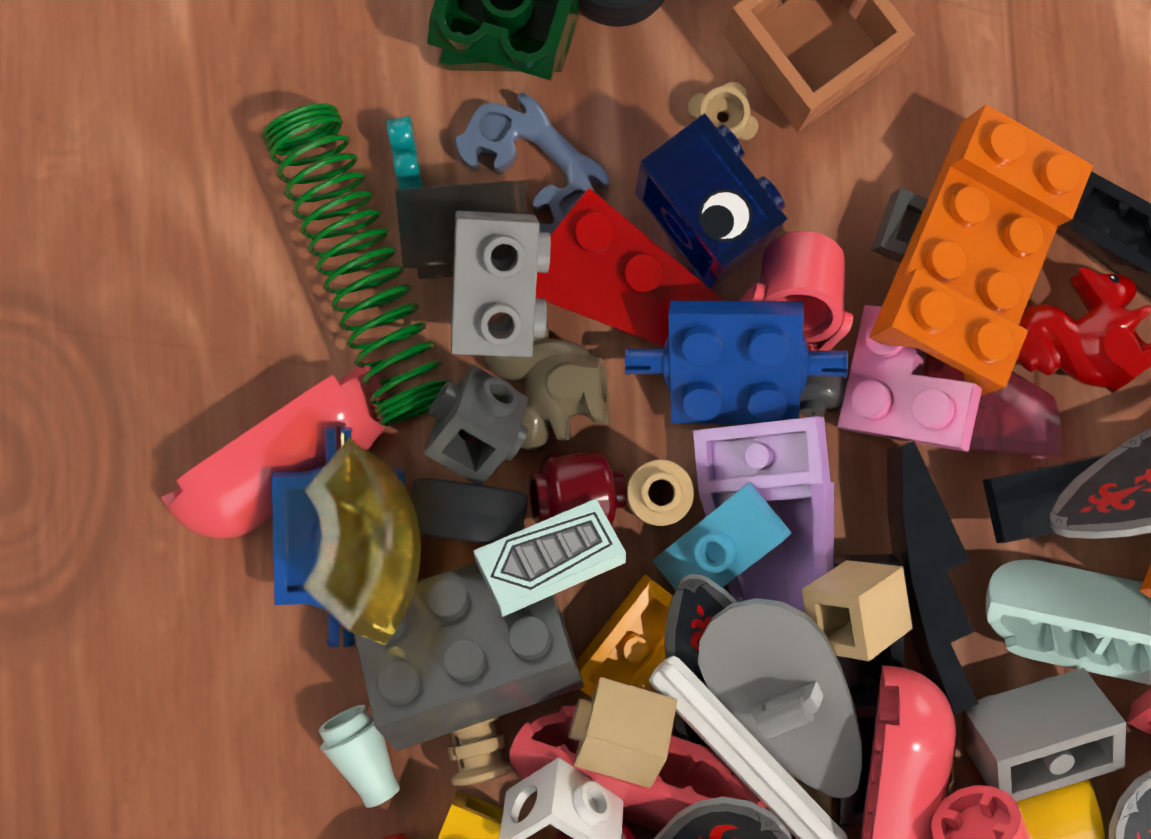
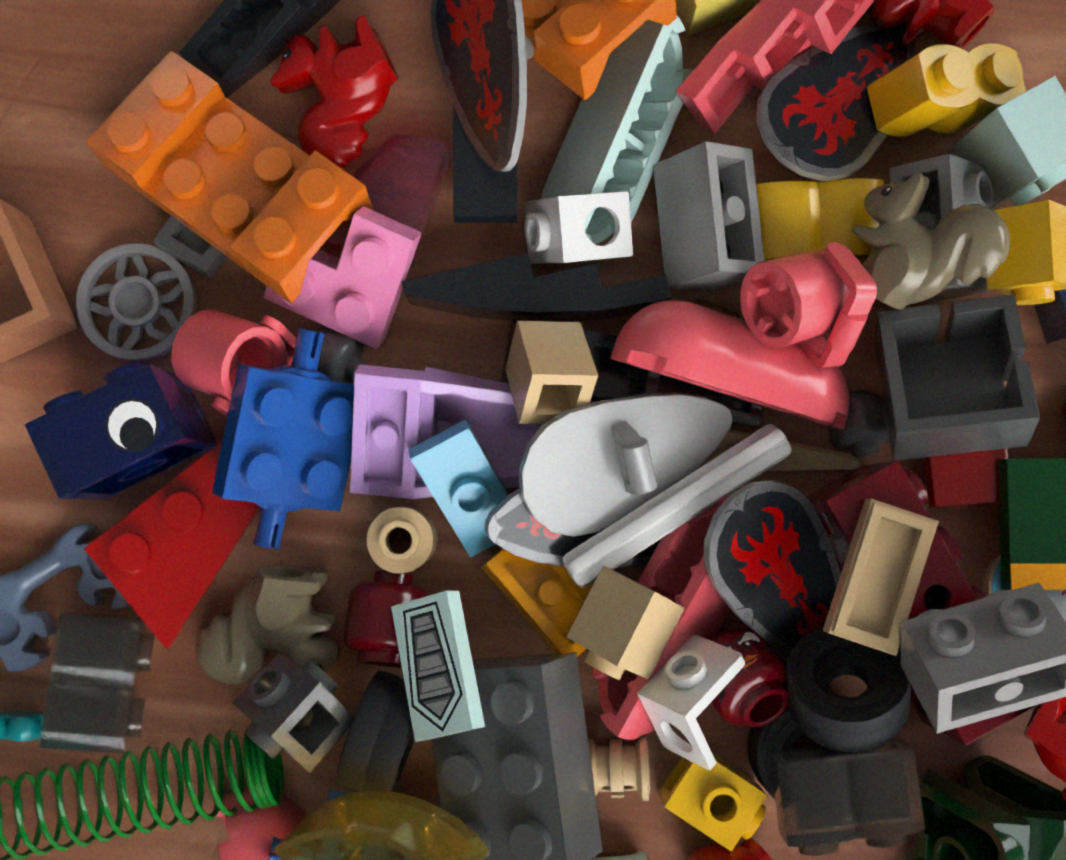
camera: 80 degrees left, 0 degrees up
light grey brick [451,211,551,357] -> none
tan plate [687,82,759,153] -> none
none -> light grey wheel [76,243,197,361]
none -> white bracket [524,191,633,264]

